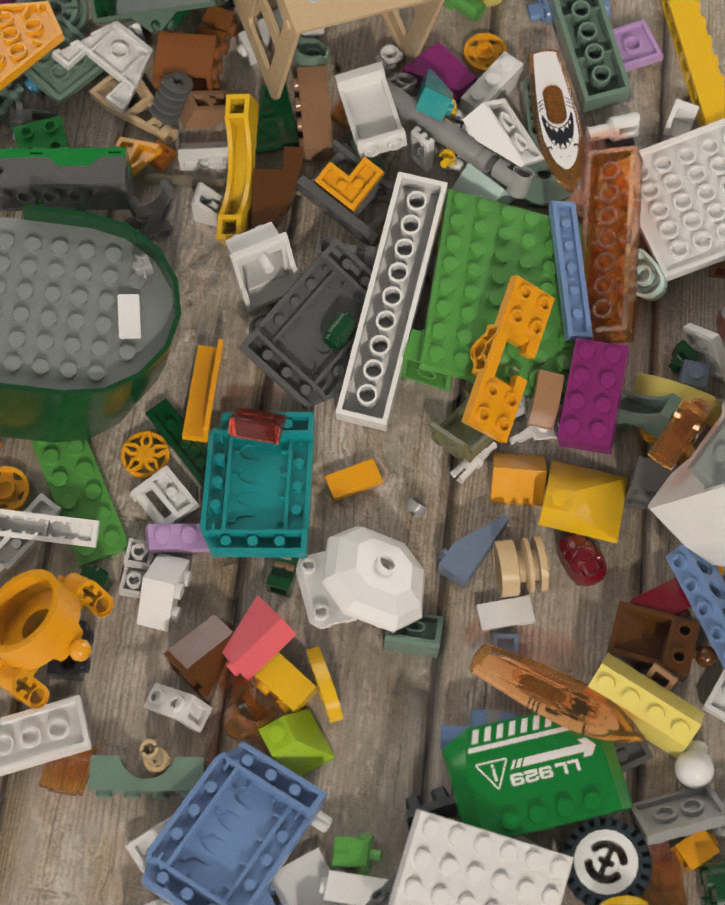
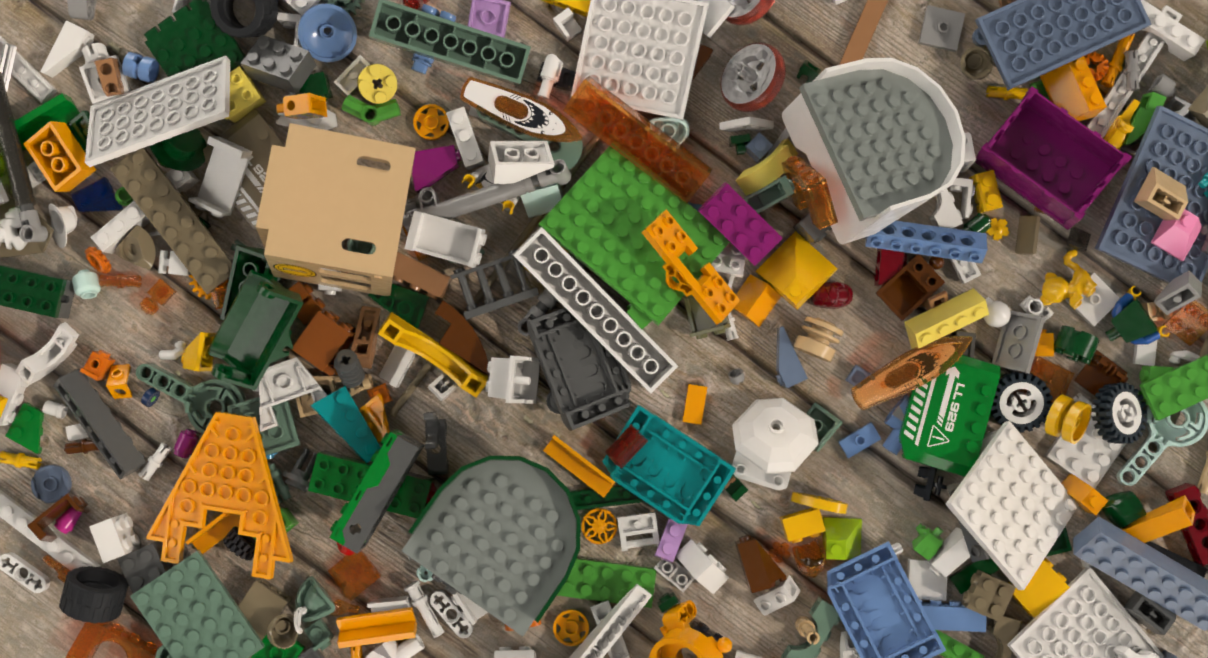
camera: 55 degrees left, 20 degrees up
white sticker [117,294,141,339] -> none
light grey plate [131,253,154,279] -> none
coral slope [222,596,297,681] -> none
light orange plate [315,156,385,212] -> none
dark green brick [321,312,358,351] -> none
white tile [410,126,435,172] -> none
teal slope [415,69,455,122] -> none
white tile [476,595,535,633] -> none
medium nougat slope [526,369,564,430] -> none
medium blue plate [549,200,593,341] -> none
none -> teal wing [310,386,381,463]
none -> medium blue plate [837,422,881,458]

